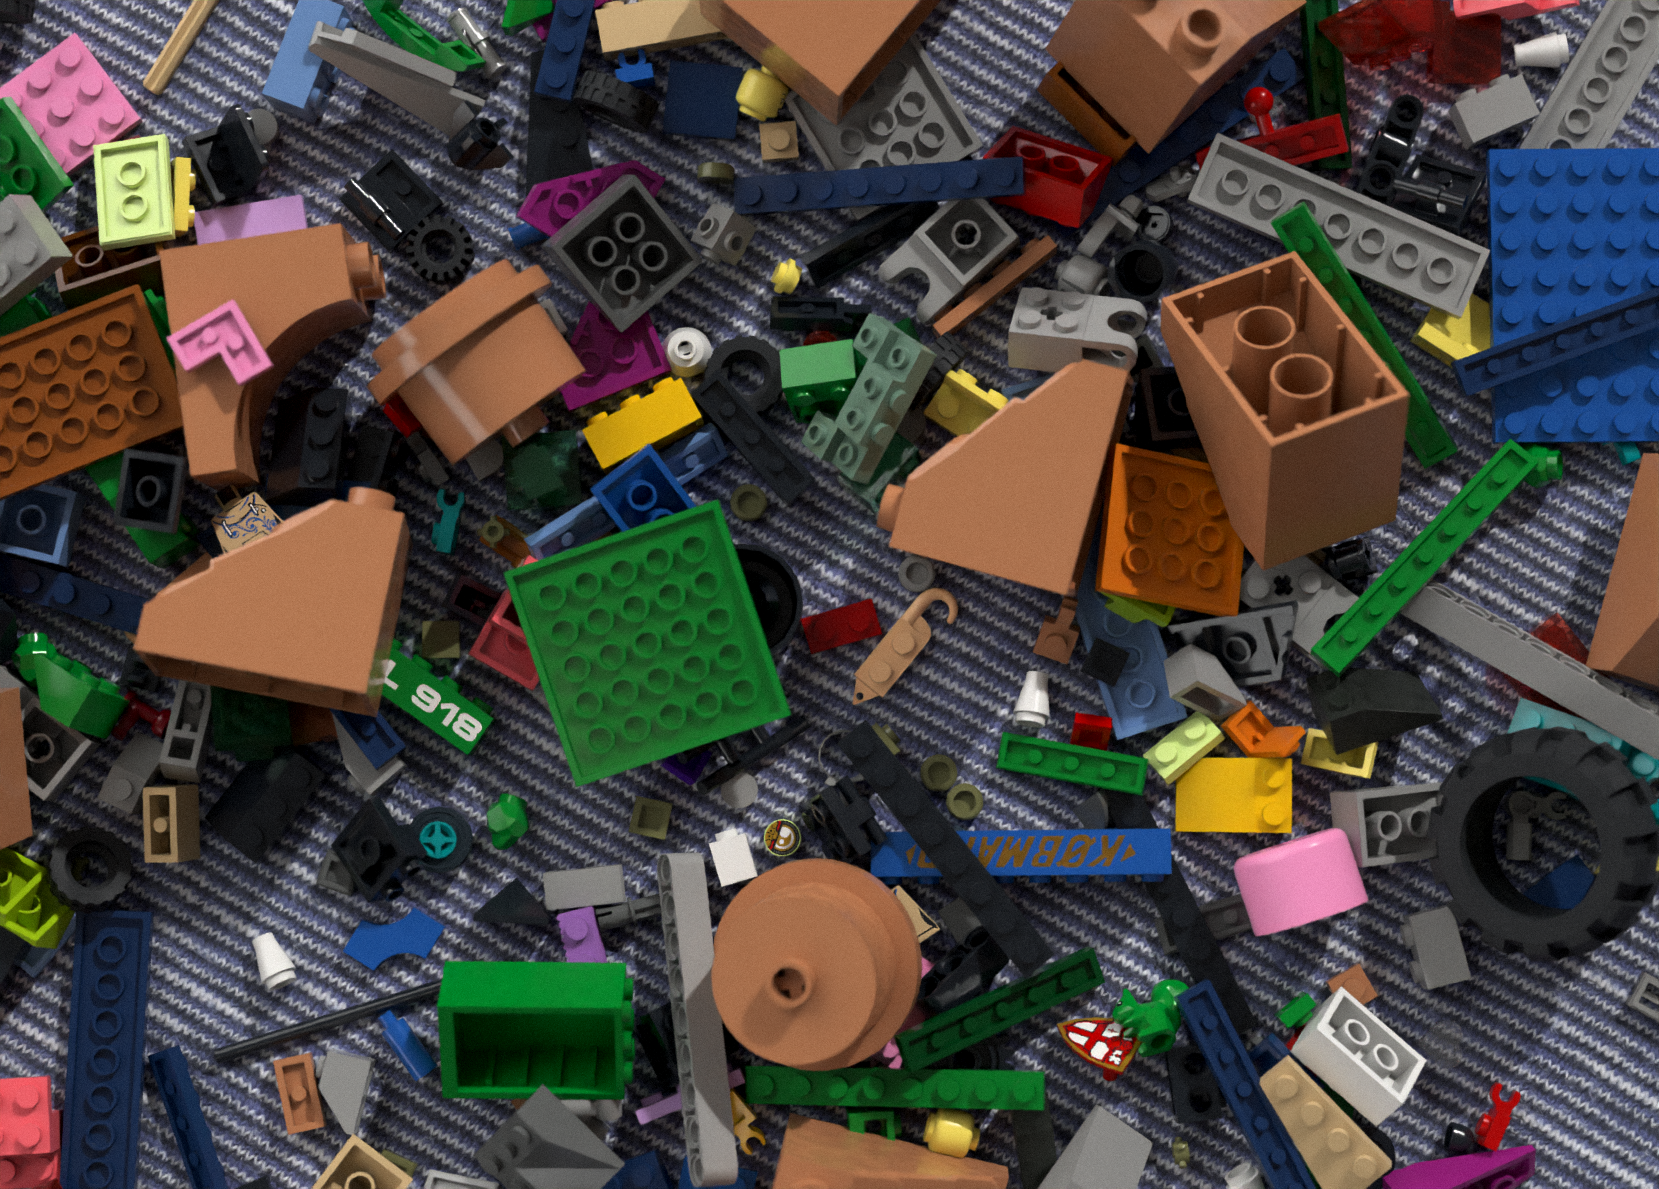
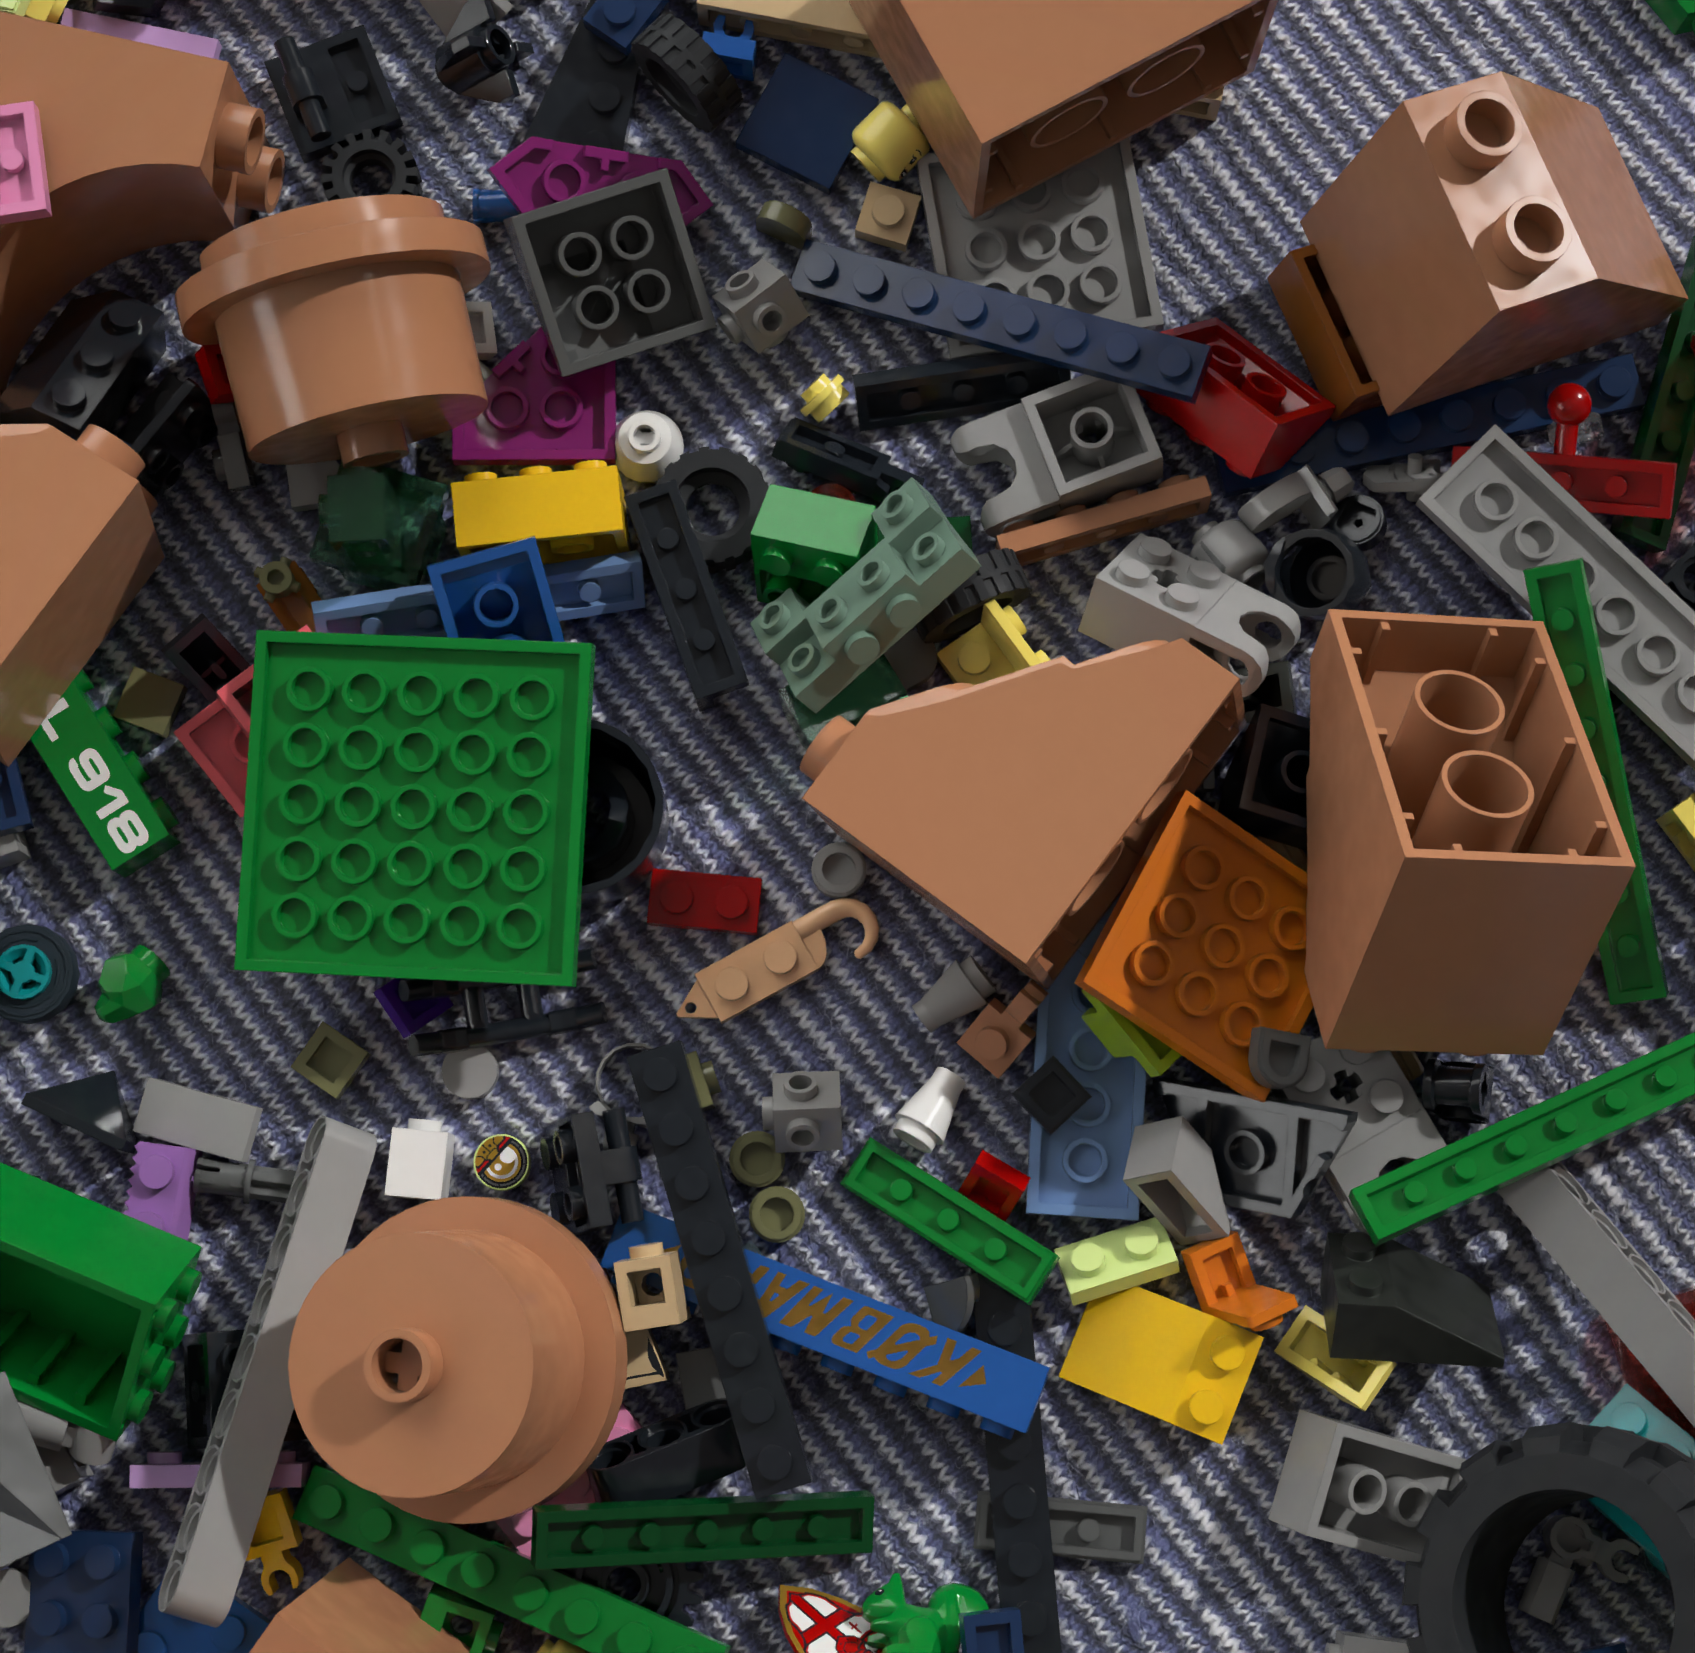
camera: 25 degrees right, 5 degrees down
teal plate [431,489,466,556] -> none
olive tile [730,484,767,522] -> none
bright pink piece [1233,828,1369,937] -> none
none -> tan brick [613,1242,691,1332]
none -> light grey brick [762,1071,843,1153]
none -> light grey cone [912,955,997,1033]
none -> dark grey tile [1248,1027,1311,1089]

